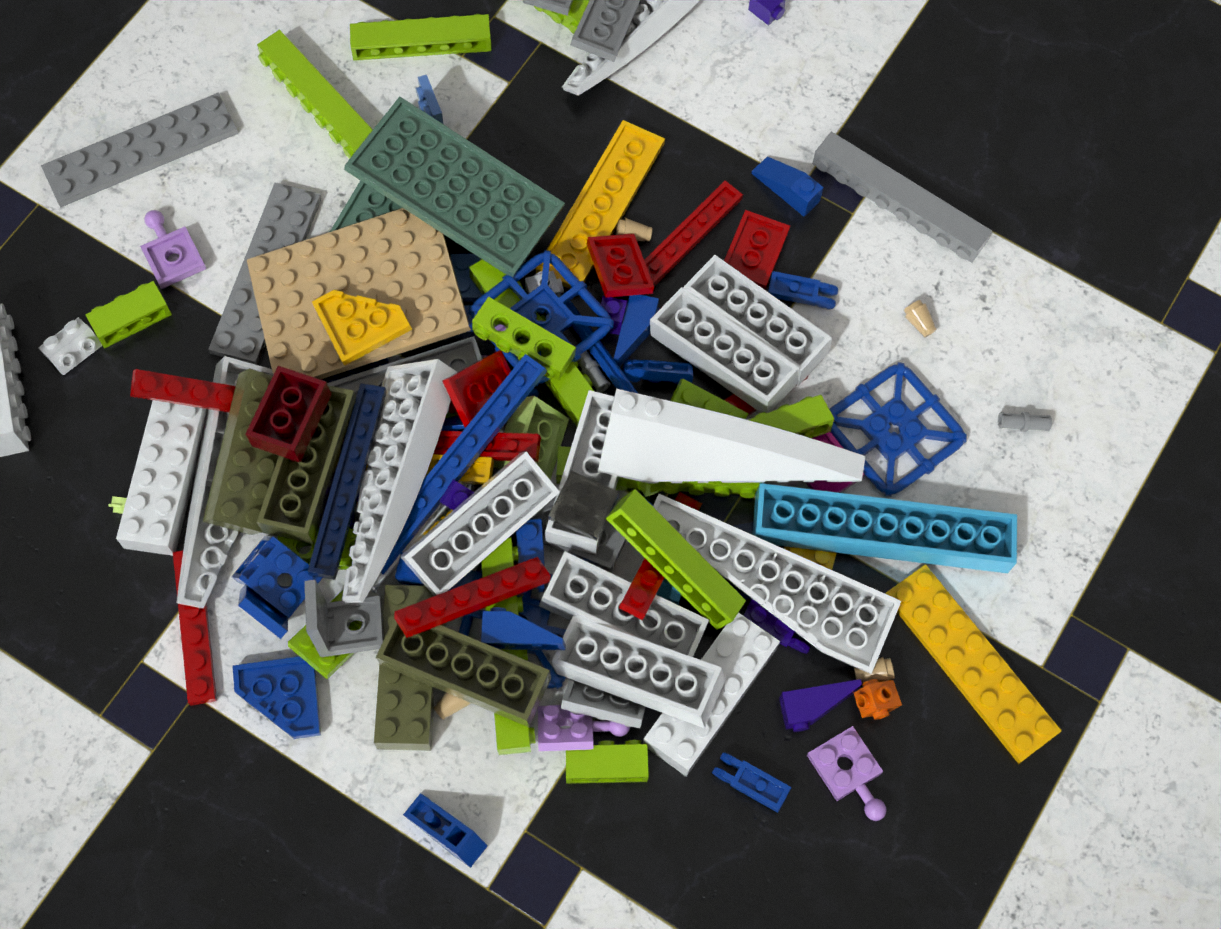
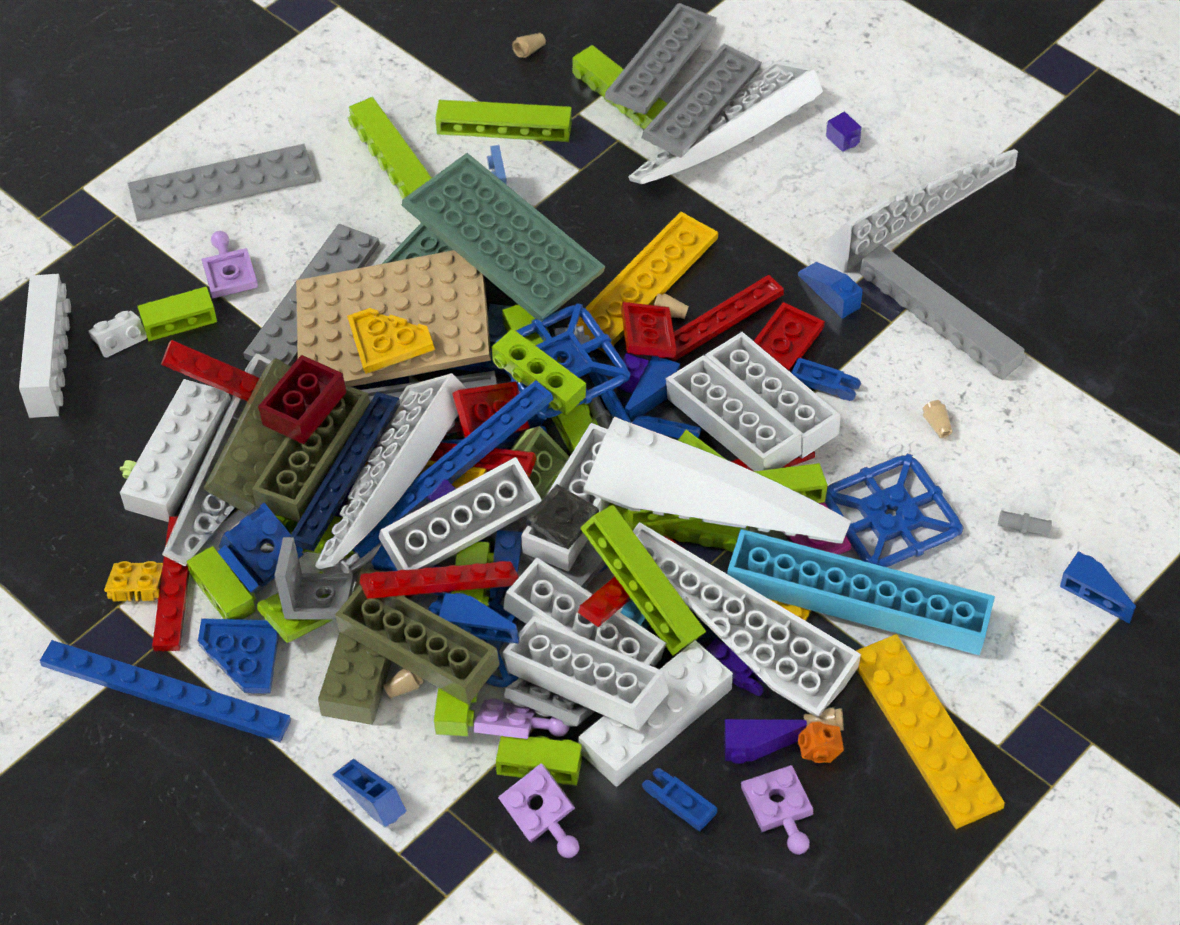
camera: 15 degrees right, 15 degrees down
none -> blue plate [40,640,291,742]
none -> yellow hinge [104,561,163,602]
none -> lime brick [186,546,256,620]
none -> lavender plate [498,764,579,858]
none -> white wedge [825,149,1018,273]
none -> blue slope [1060,551,1136,623]

